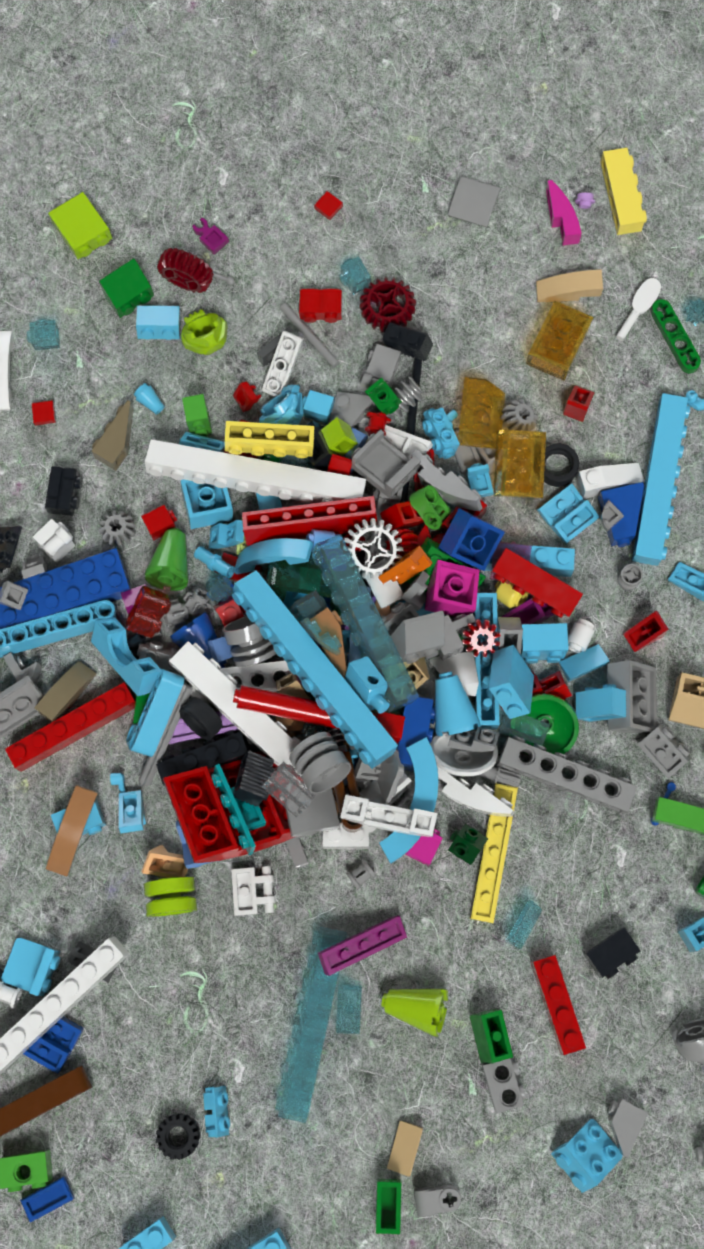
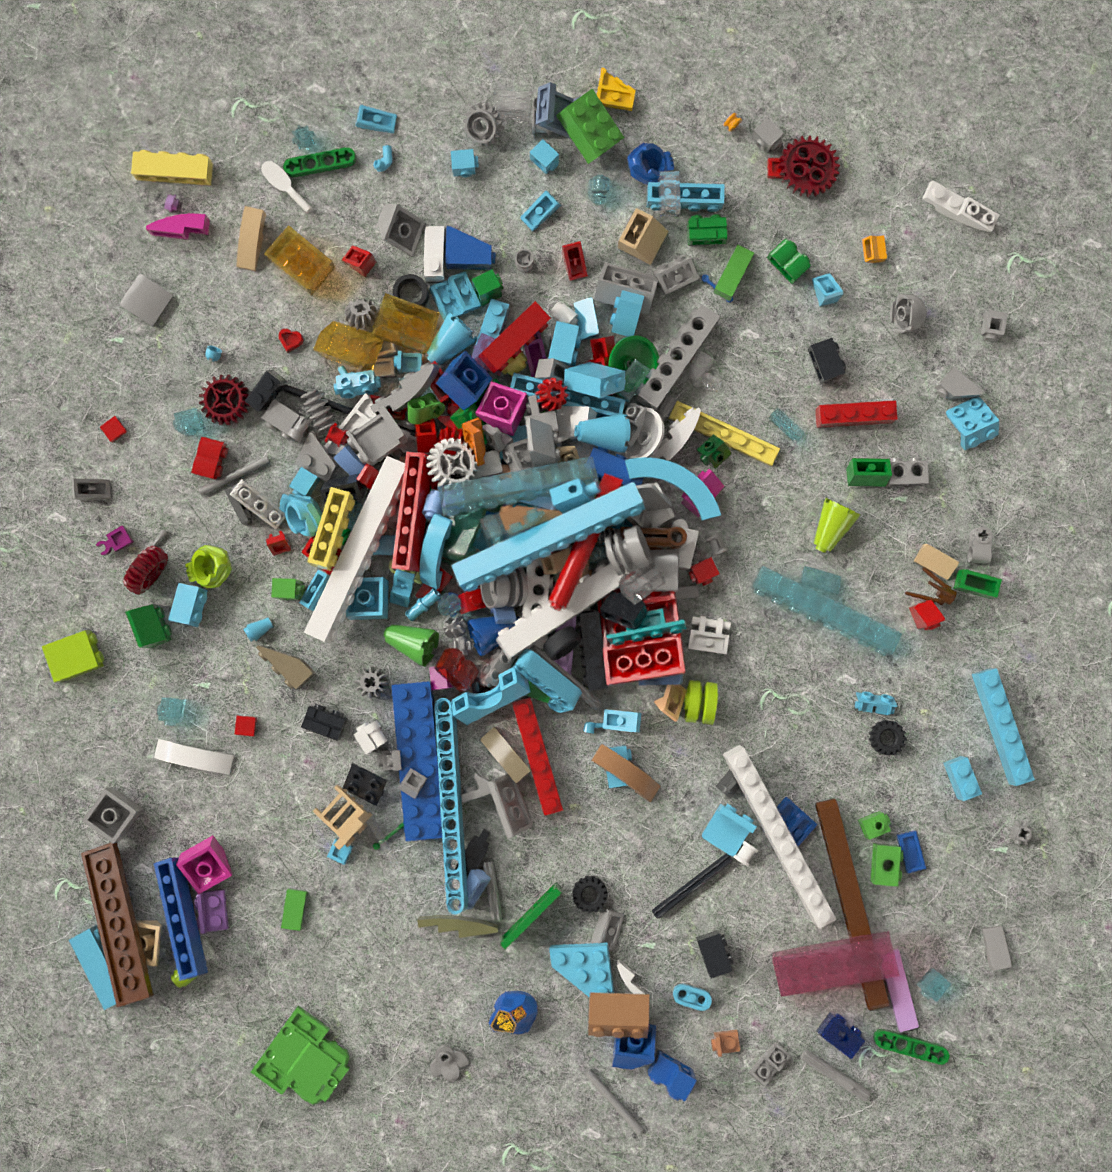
camera: 80 degrees left, 10 degrees up
red brick [141,505,177,541] -> none
magenta plate [318,915,407,976] -> none
lime brick [321,417,358,456] -> none
white slope [340,795,438,837] -> none
green brick [365,377,402,415] -> none
light grey tile [601,500,624,532] -> none
medium azure brick [632,393,690,566] -> none
none -> light grey slope [71,478,111,502]
none -> medium azure hinge [206,346,222,362]
none -> red tile [278,329,304,353]
none -> light grey slope [378,204,425,256]
none -> medium azure cone [427,312,478,365]
none -> green piece [472,269,504,306]
none -> red brick [688,557,720,586]
none -> bright green brick [858,811,891,840]
none -> reddish brown plant [905,567,957,605]
none -> red slope [909,600,945,630]

